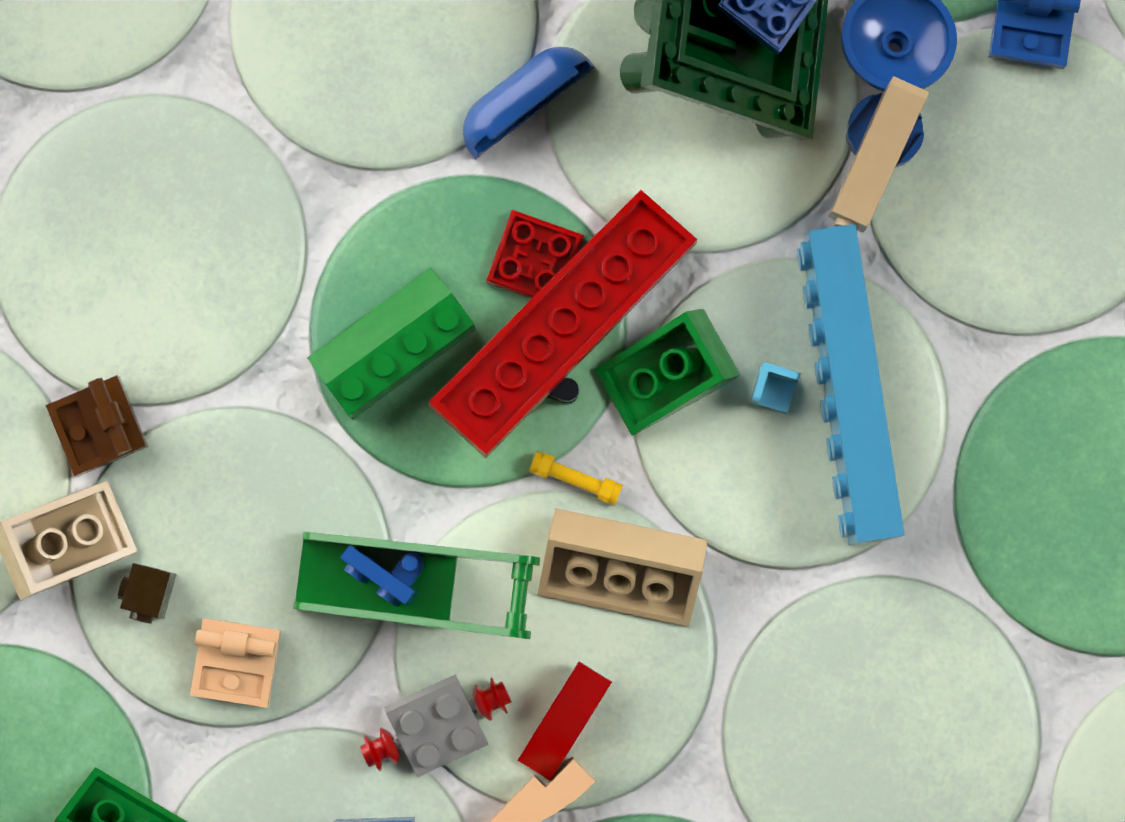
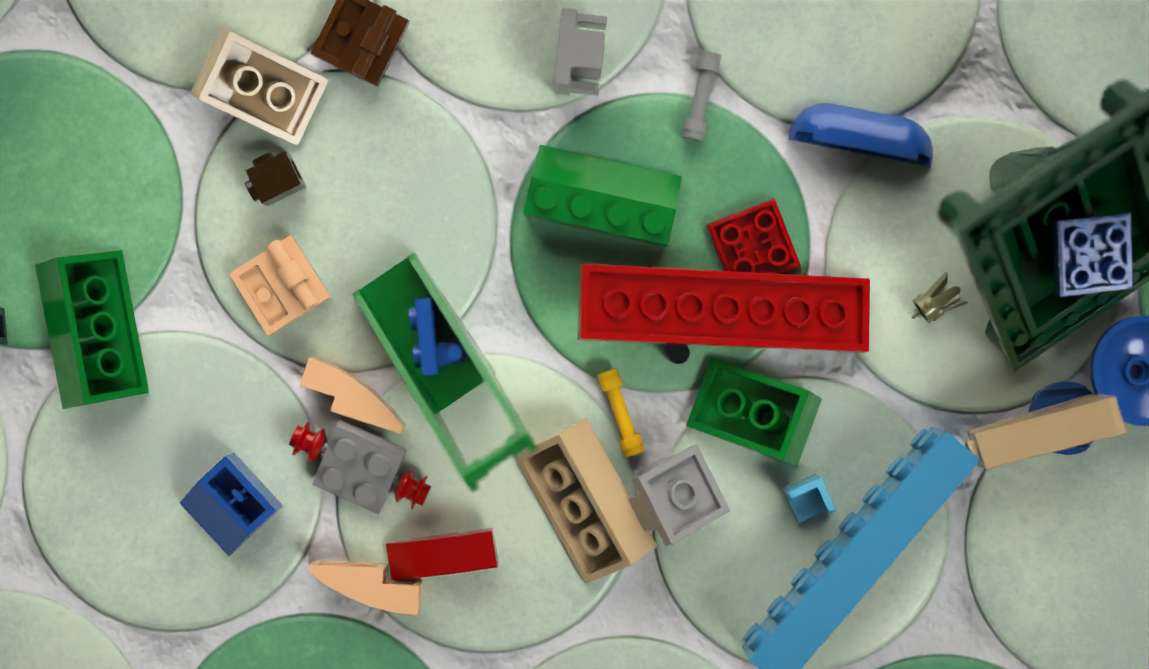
camera: 50 degrees right, 5 degrees up
none -> light nougat slope [300,357,406,434]
none -> light grey panel [554,8,607,96]
none -> light grey panel [629,445,730,546]
none -> light grey bar [682,51,721,142]
none -> olive piece [911,272,968,323]

